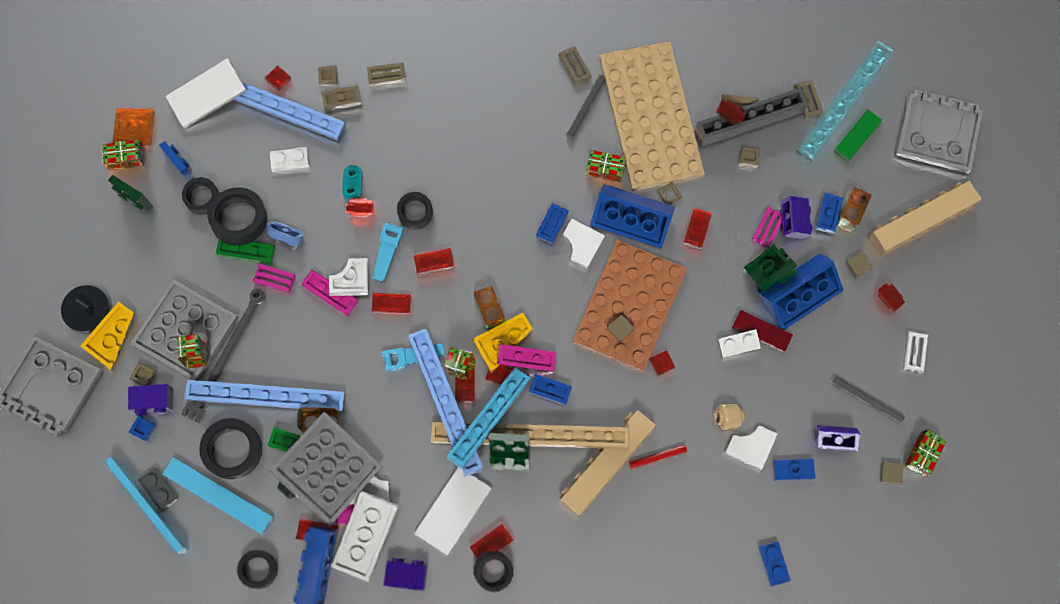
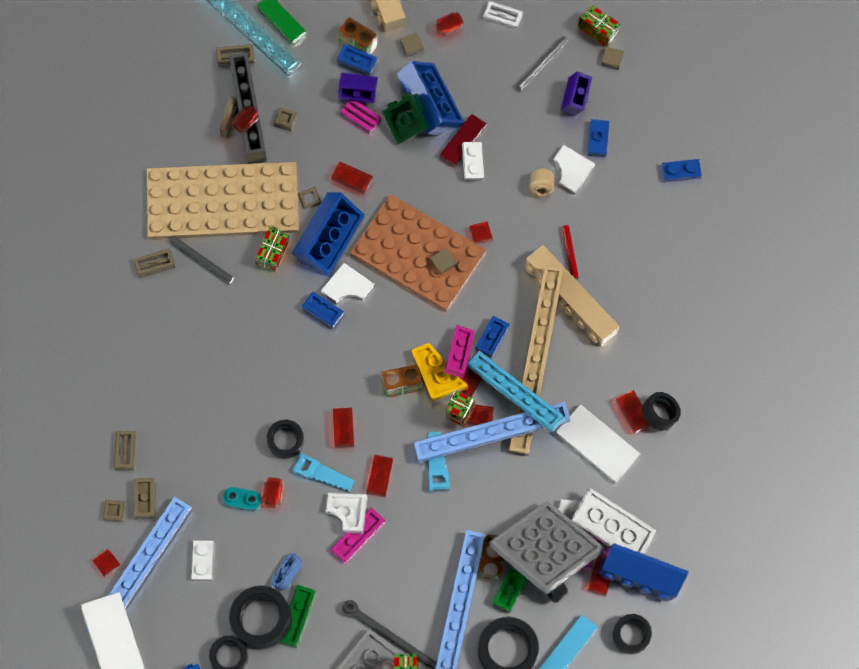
camera: 85 degrees left, 5 degrees down
dark pink tile [252,264,296,293] -> none
dark purple brick [383,558,428,591] -> none
dark green plate [488,433,531,471] -> none

